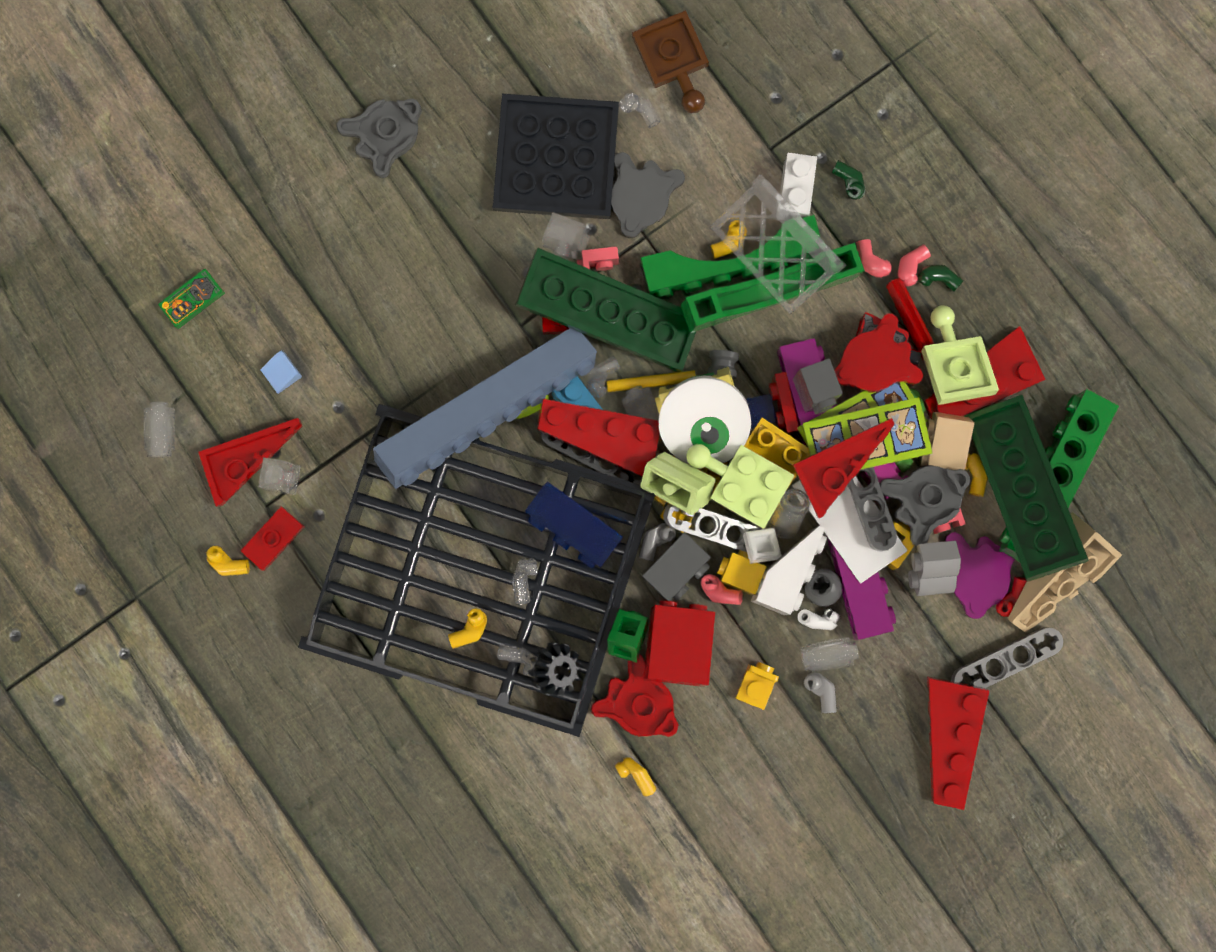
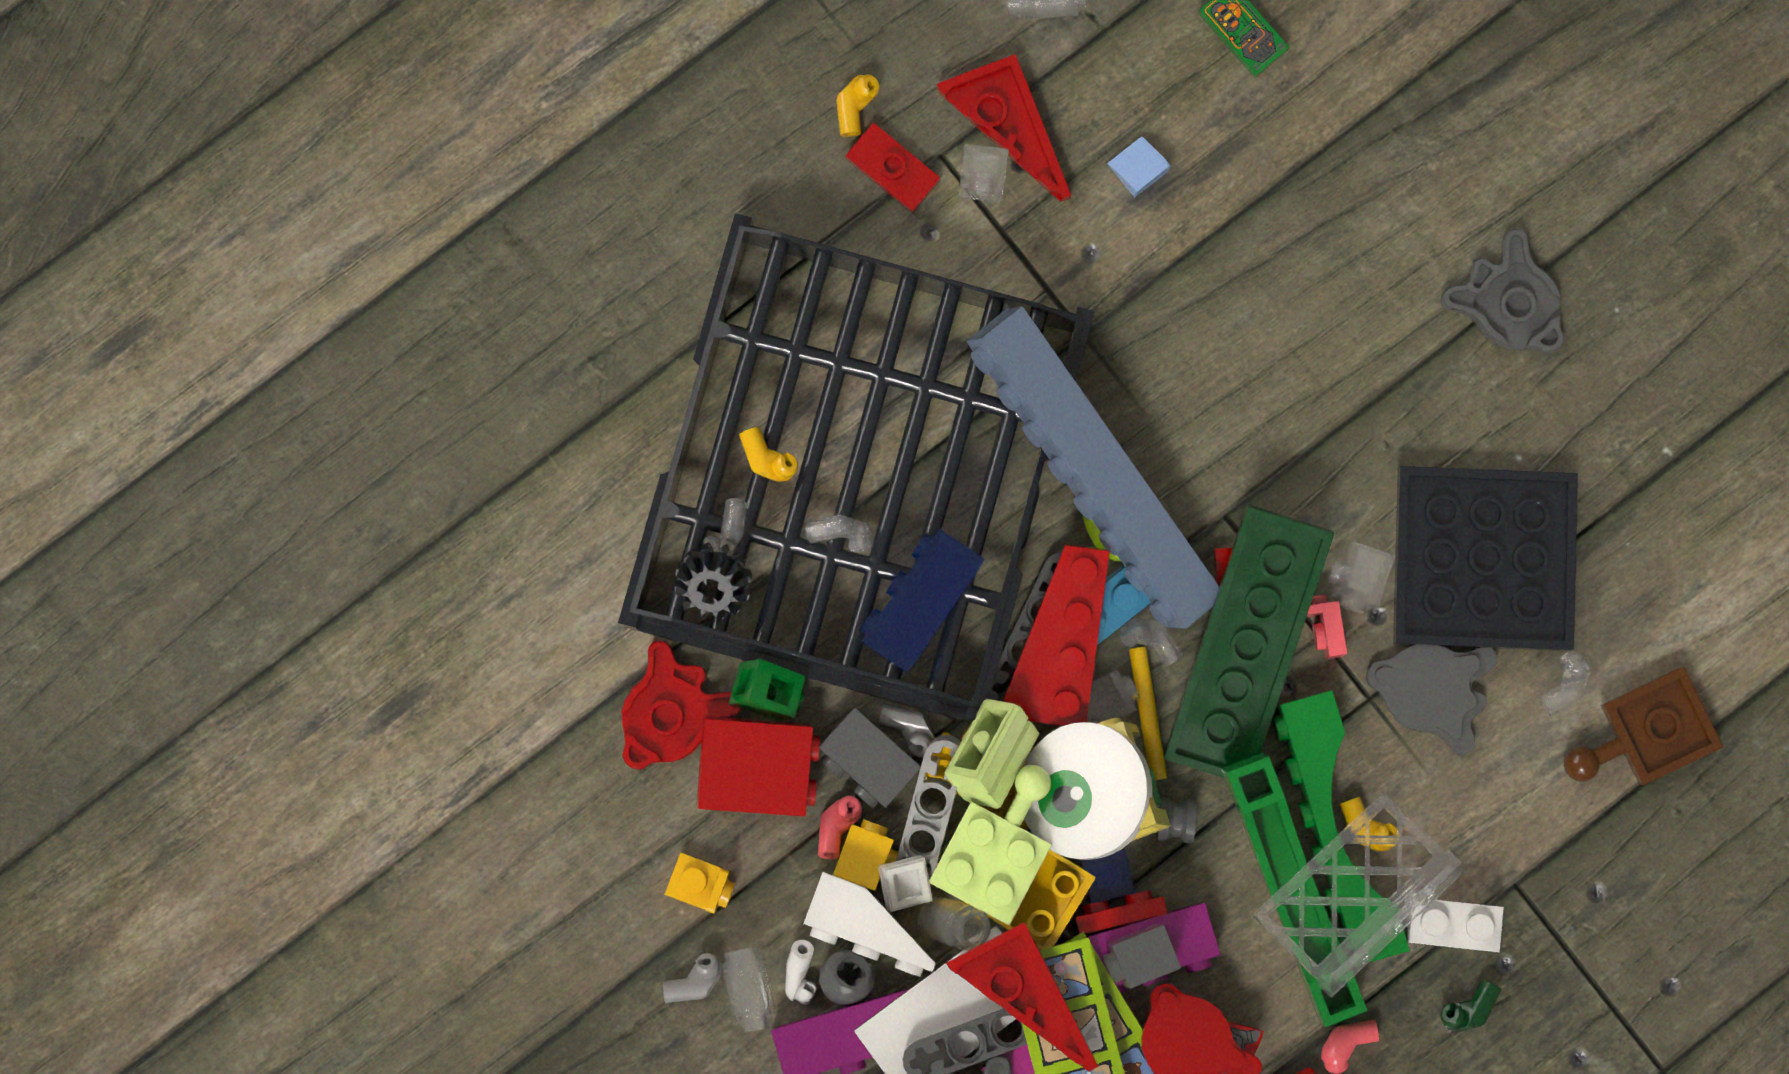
camera: 85 degrees right, 0 degrees up
yellow arm [615,757,657,797] -> none

